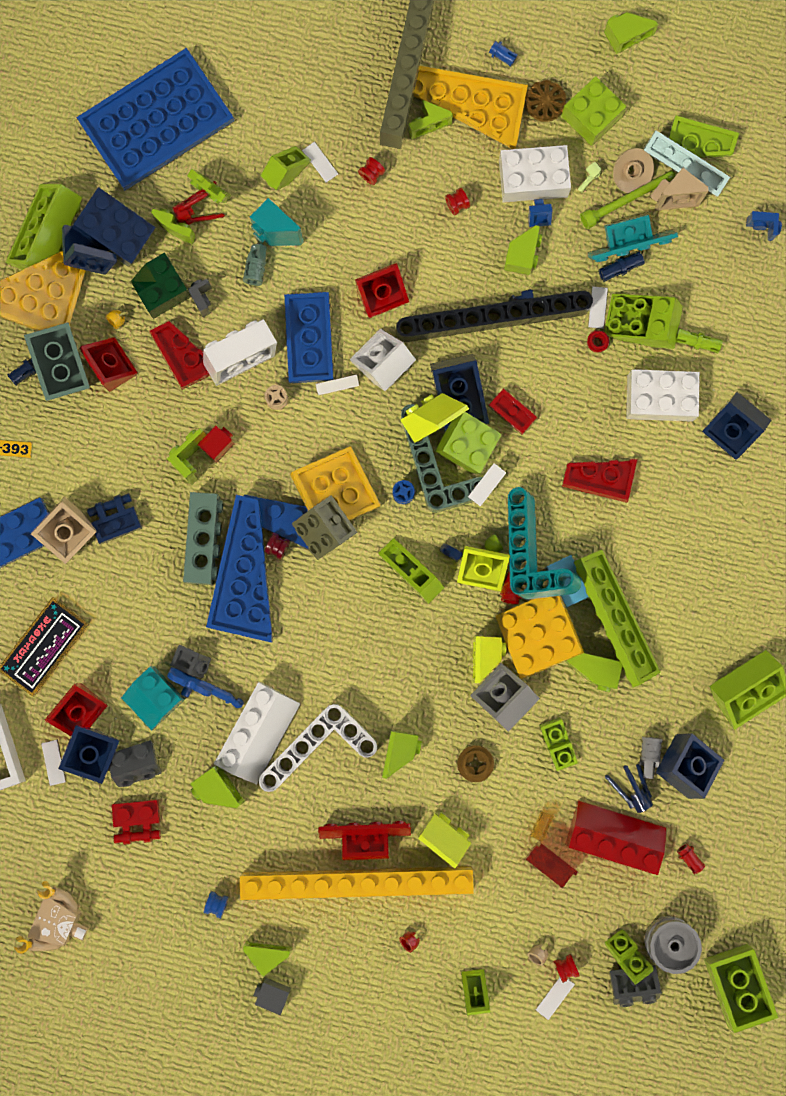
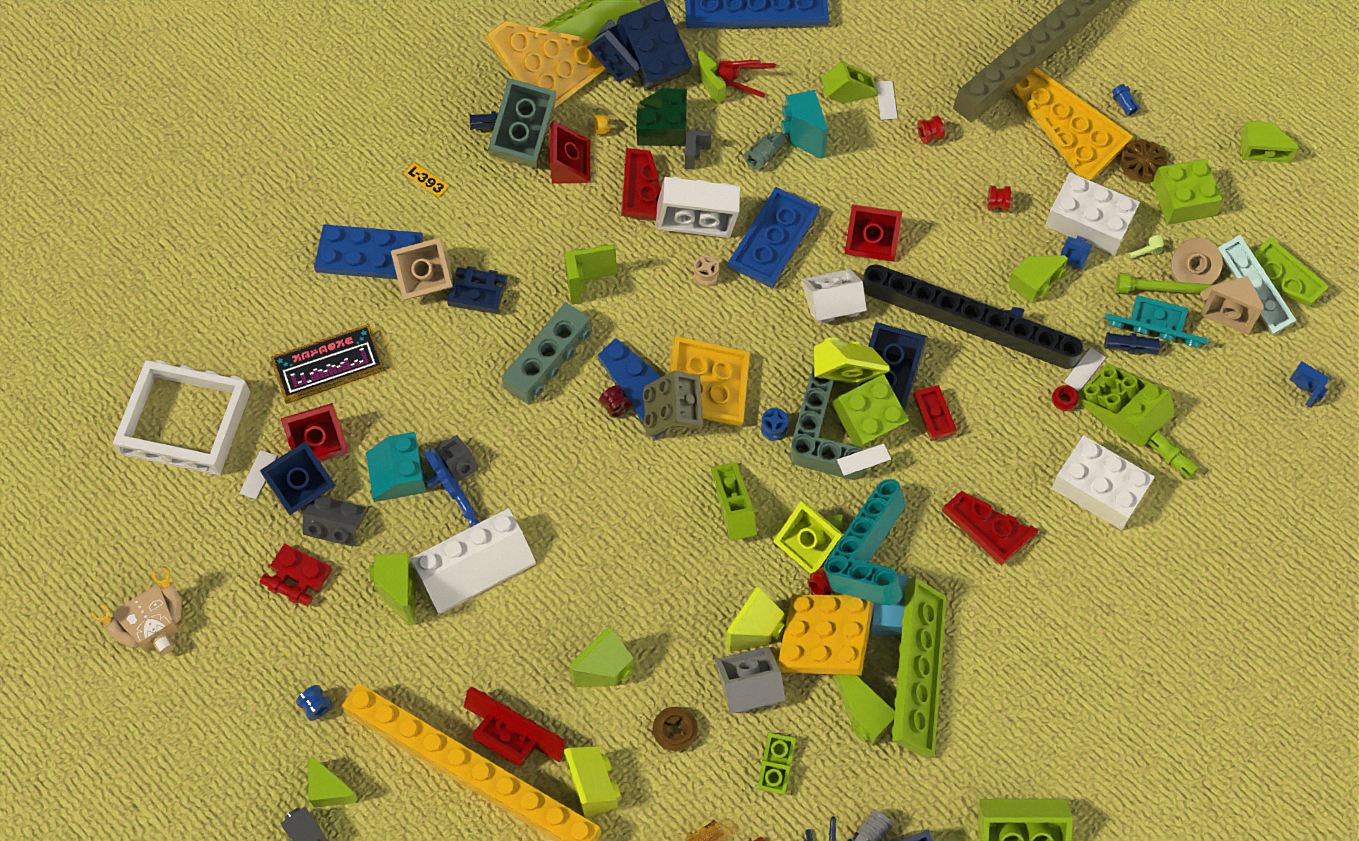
camera: 30 degrees right, 20 degrees down
lime wing [187,169,231,204] -> none
red brick [197,425,235,463] -> none
blue wing [206,495,273,643] -> none
white beam [259,704,378,792] -> none
white sticker [316,375,359,395] -> none
lime slope [408,100,453,140] -> none
dark blue tile [439,543,463,562] -> none
dark blue slope [702,392,772,460] -> none

